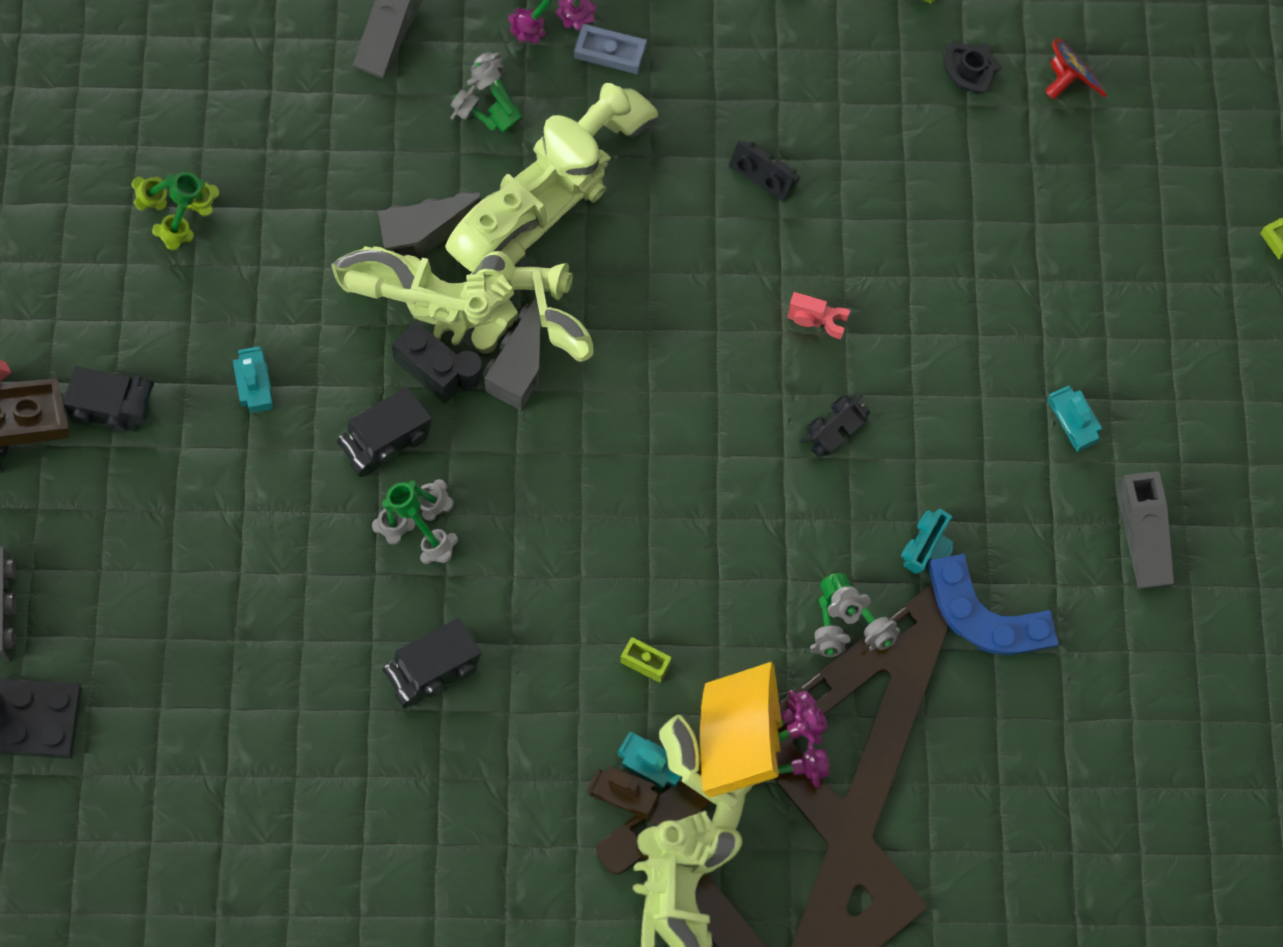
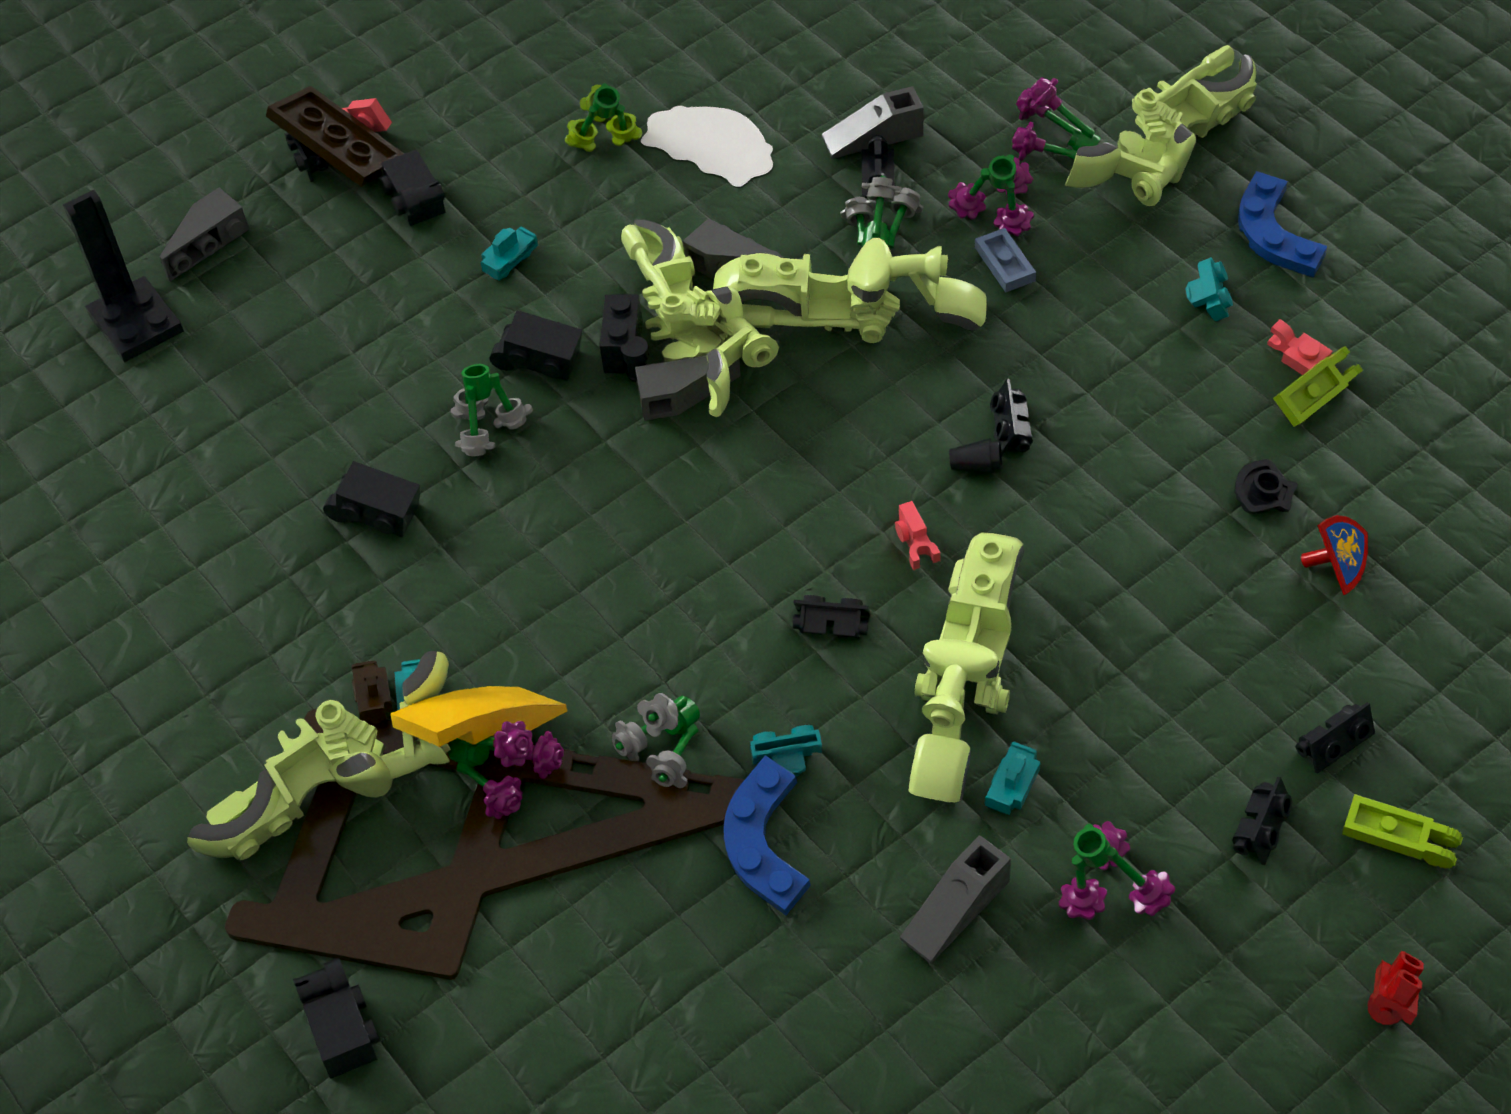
camera: 60 degrees right, 15 degrees down
lime piece [620,637,672,683] -> none
none -> white sticker [641,105,773,187]
none -> black hinge [862,135,895,198]
none -> yellowish green piece [908,532,1024,802]
none -> black cone [949,438,1003,473]
none -> magenta plant [1059,821,1176,920]
none -> black hinge [1232,777,1292,865]
none -> black hinge [1296,702,1375,774]

